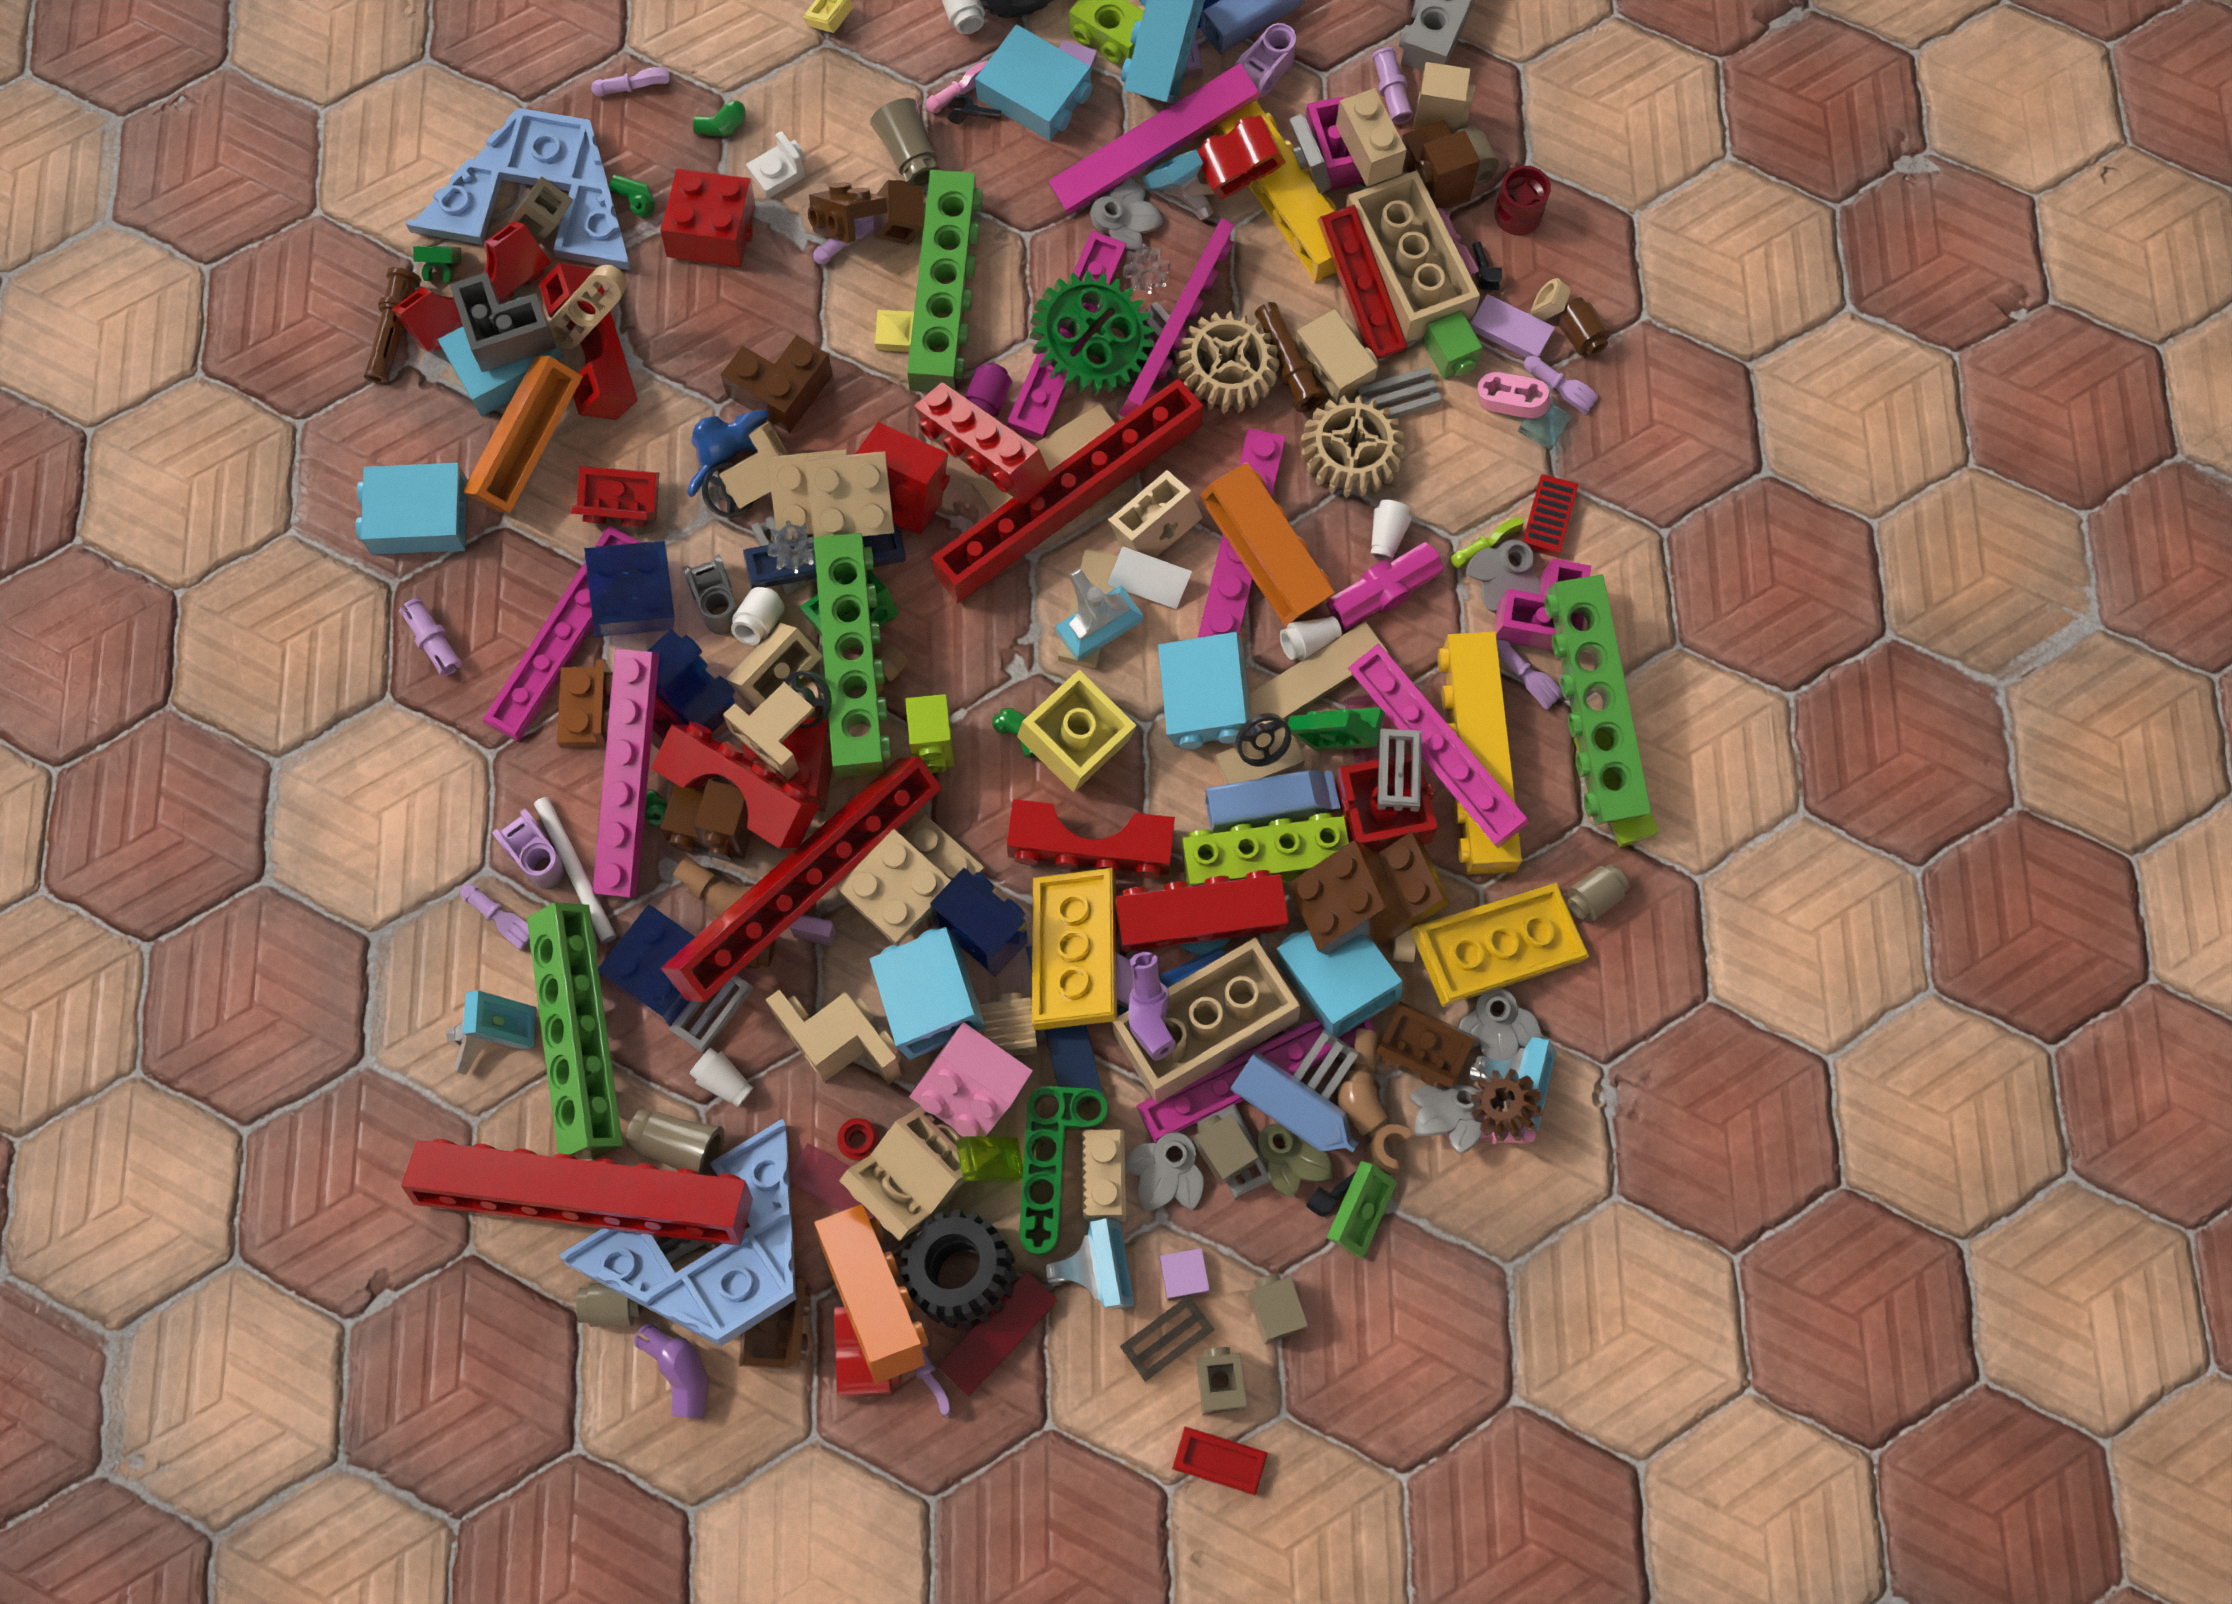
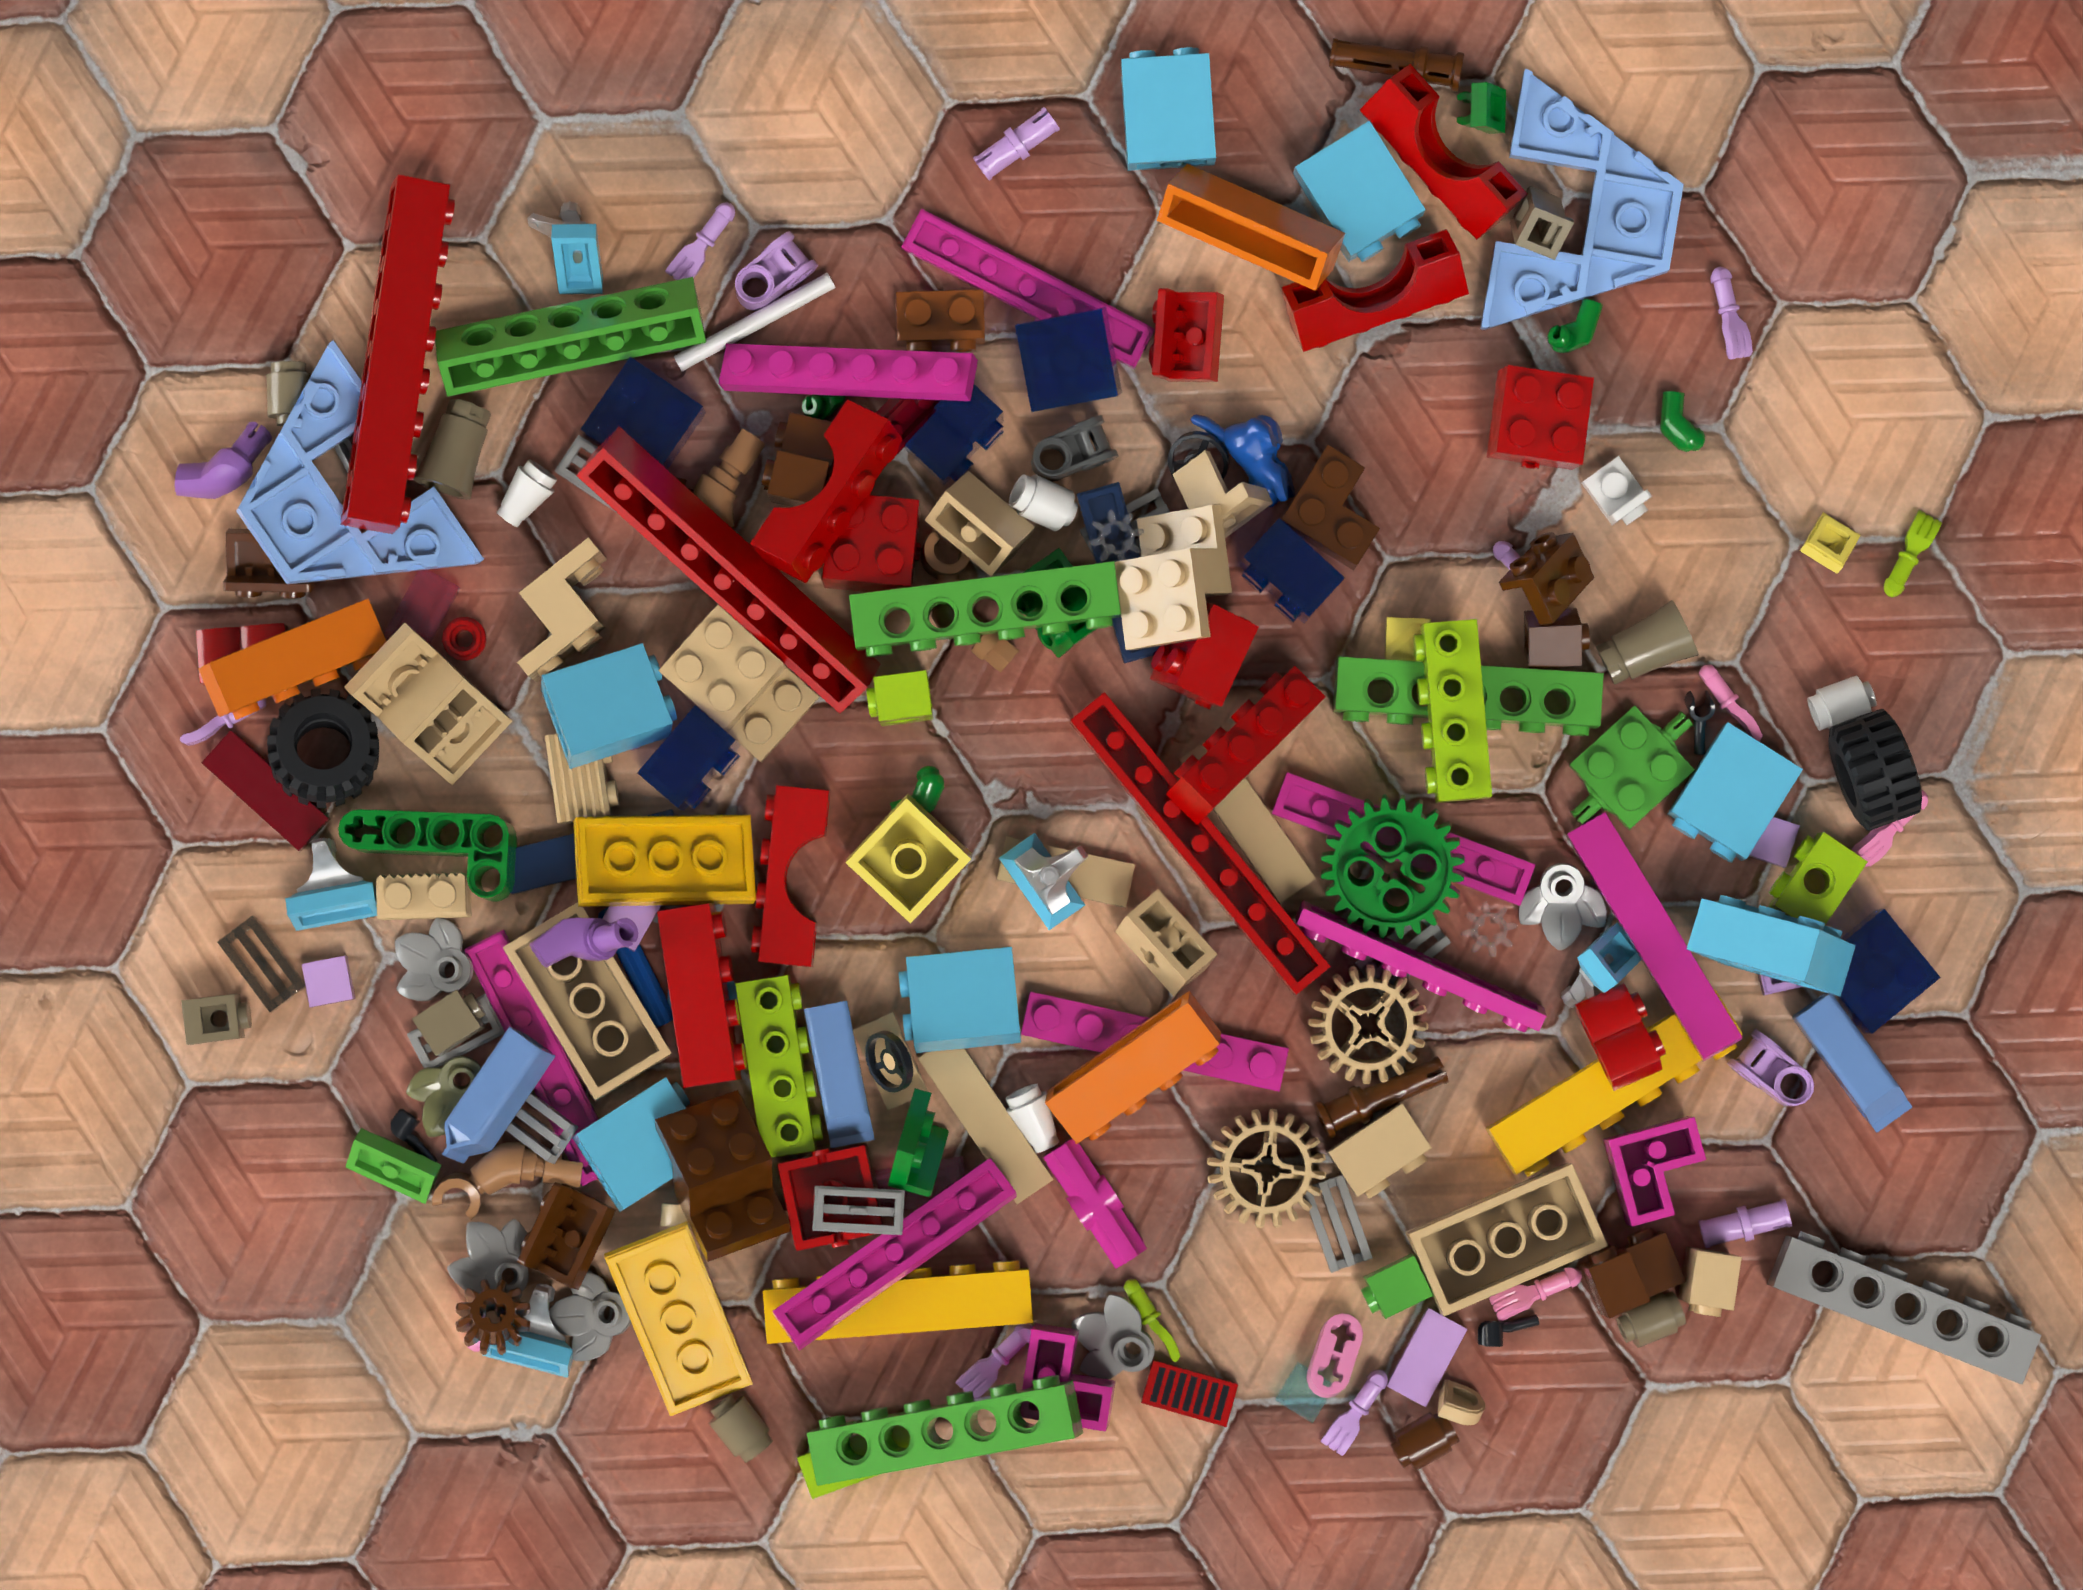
camera: 90 degrees right, 15 degrees up
dark grey brick [449,273,557,372] -> none
tan beam [549,265,627,349] -> none
tan piece [723,671,832,781] -> none
lavender tile [789,915,837,947] -> none
bright pink brick [909,1022,1033,1145] -> none
clear neon green tile [956,1136,1023,1183] -> none
magenta brick [965,363,1012,417] -> none
white sticker [1107,546,1192,609] -> none
red tile [1172,1426,1268,1496] -> none
dark tan brick [1248,1273,1308,1344] -> none
plate [1290,114,1332,194] -> none
red tile [1317,204,1408,360] -> none
tan brick [1336,88,1407,187] -> none
white cone [1370,500,1412,561] -> none
dark red wheel [1494,165,1551,235] -> none
none -> clear blue brick [1240,518,1345,624]
none -> lime brick [1414,619,1492,803]
none -> bright green plate [1569,705,1695,831]

